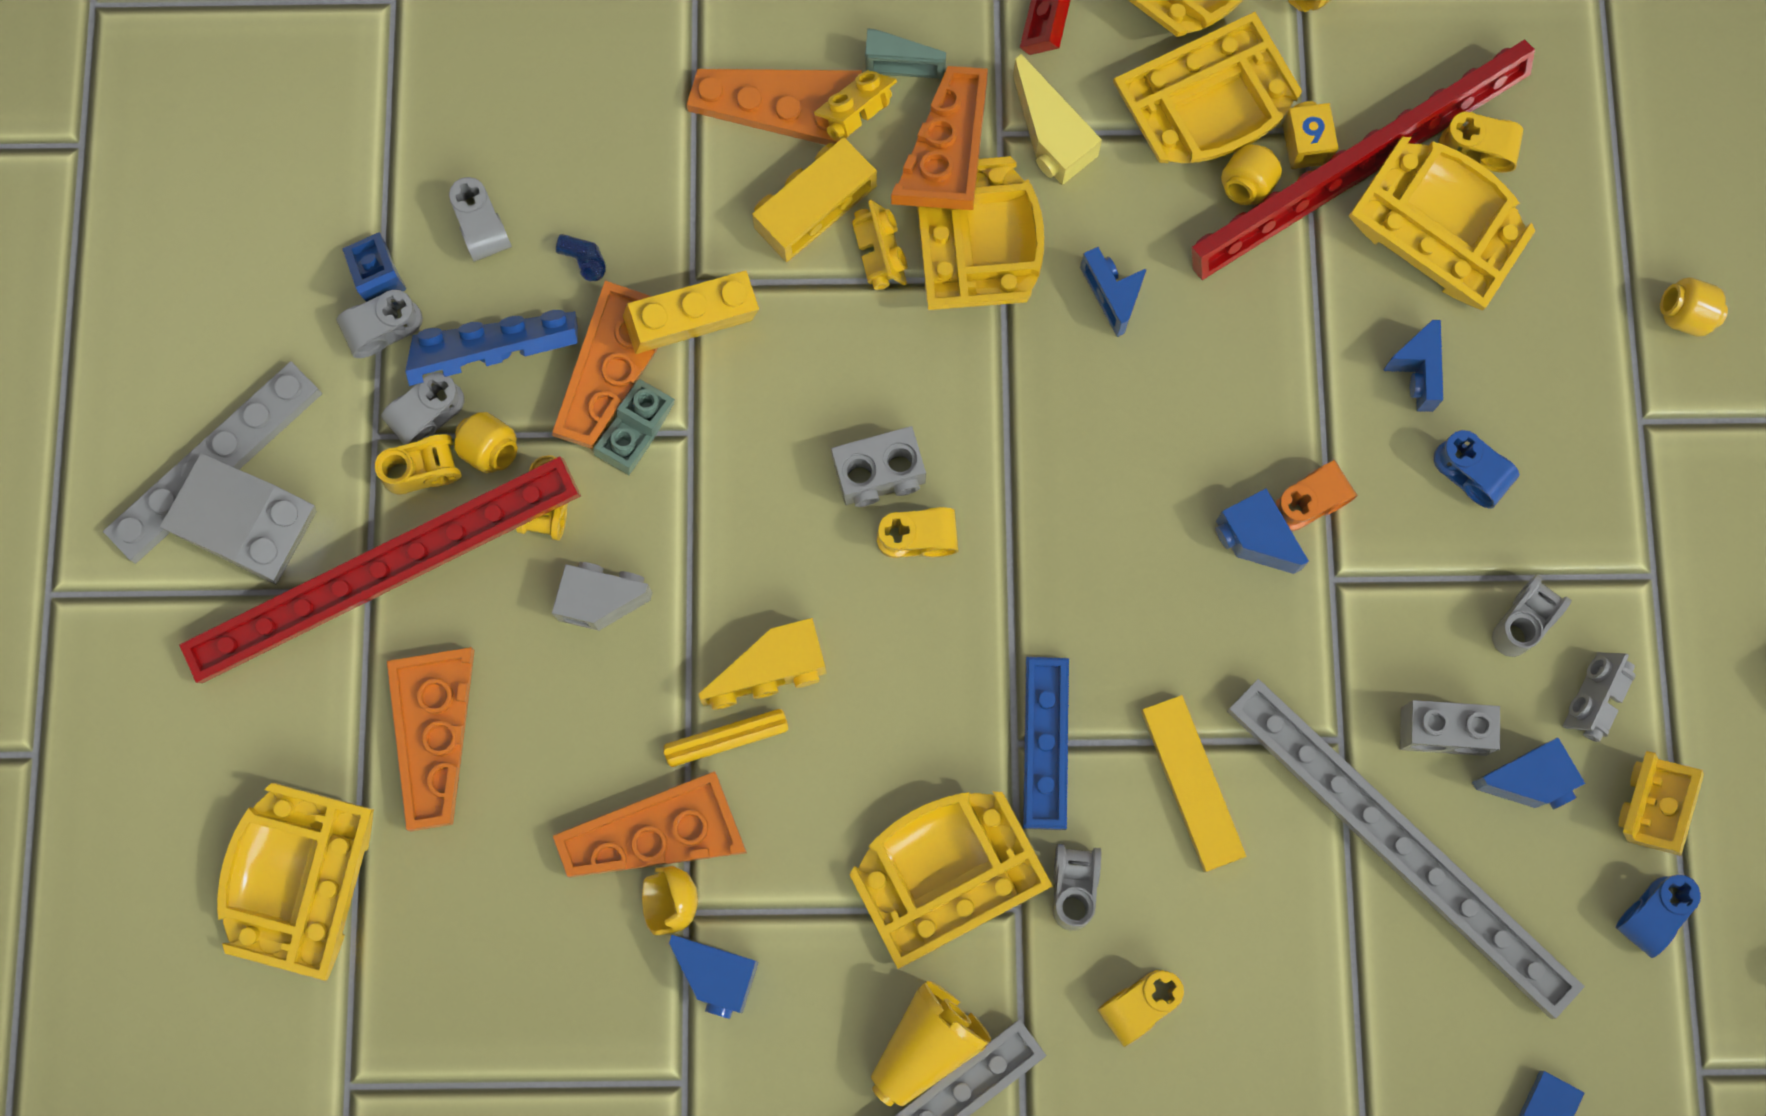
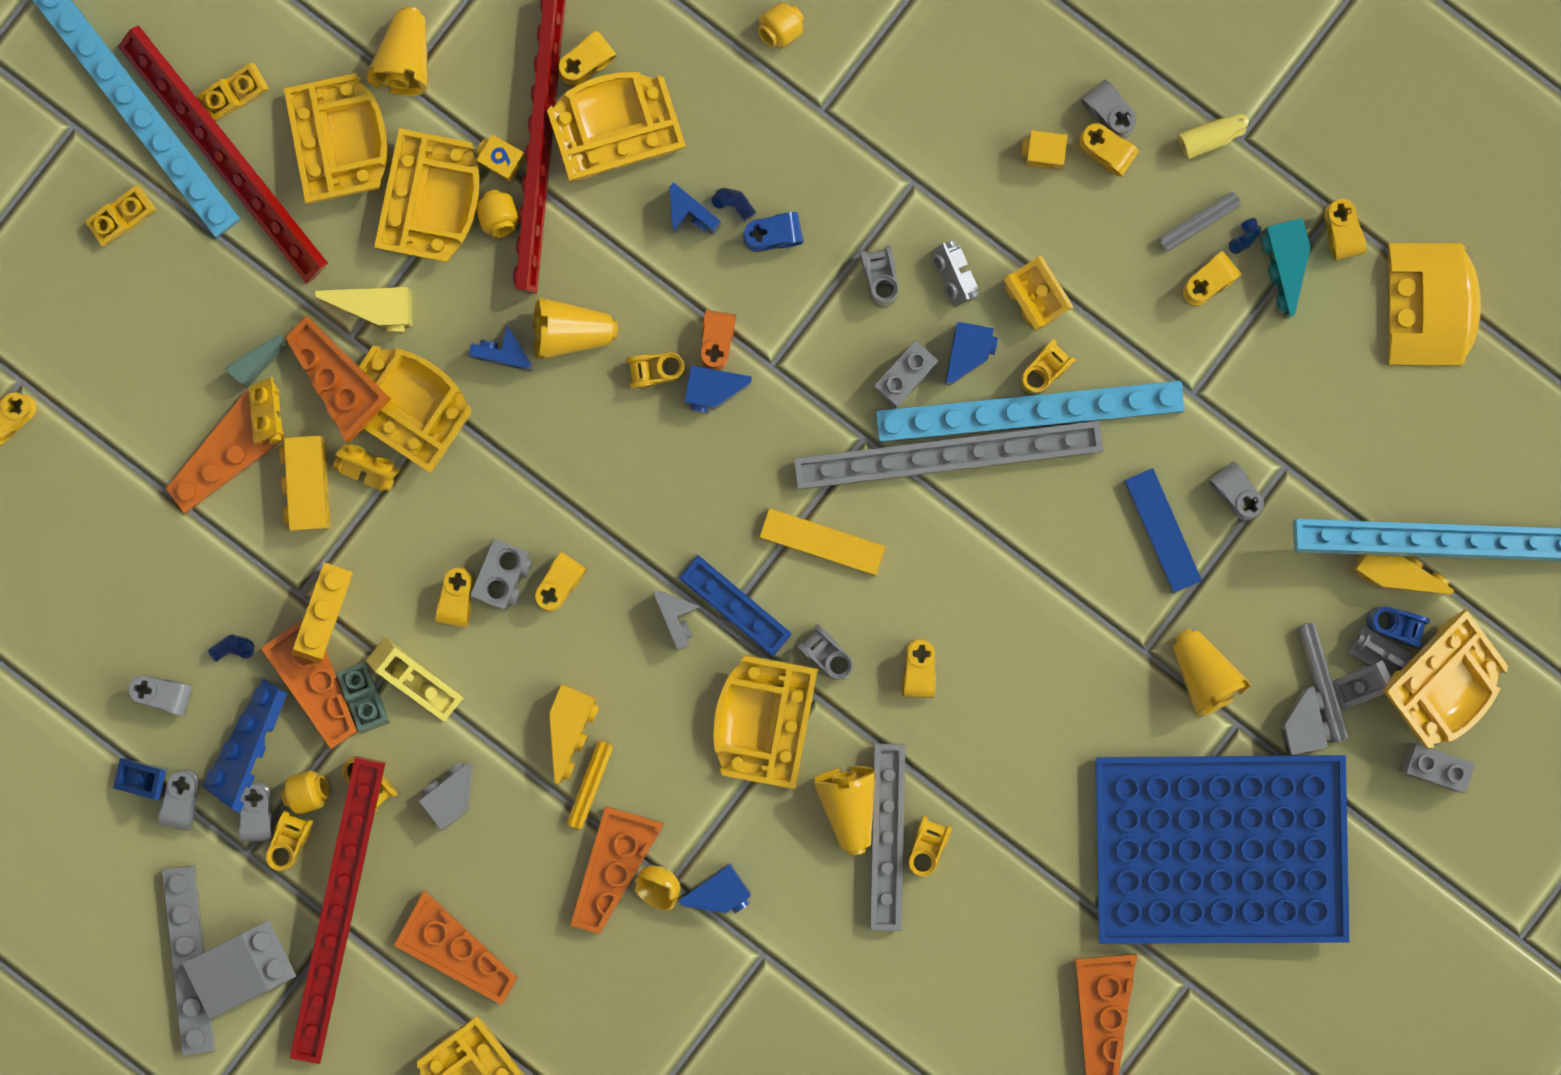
camera: 55 degrees left, 10 degrees up
blue piece [1615,875,1701,958] -> none
none -> light yellow slope [366,637,463,722]
none -> yellow piece [435,568,474,628]
none -> yellow cone [533,297,618,359]
none -> yellow piece [626,352,686,389]
none -> light grey slope [654,590,700,650]
none -> clear blue arm [711,187,757,222]
none -> medium azure plate [876,381,1185,442]
none -> yellow piece [1019,338,1076,396]

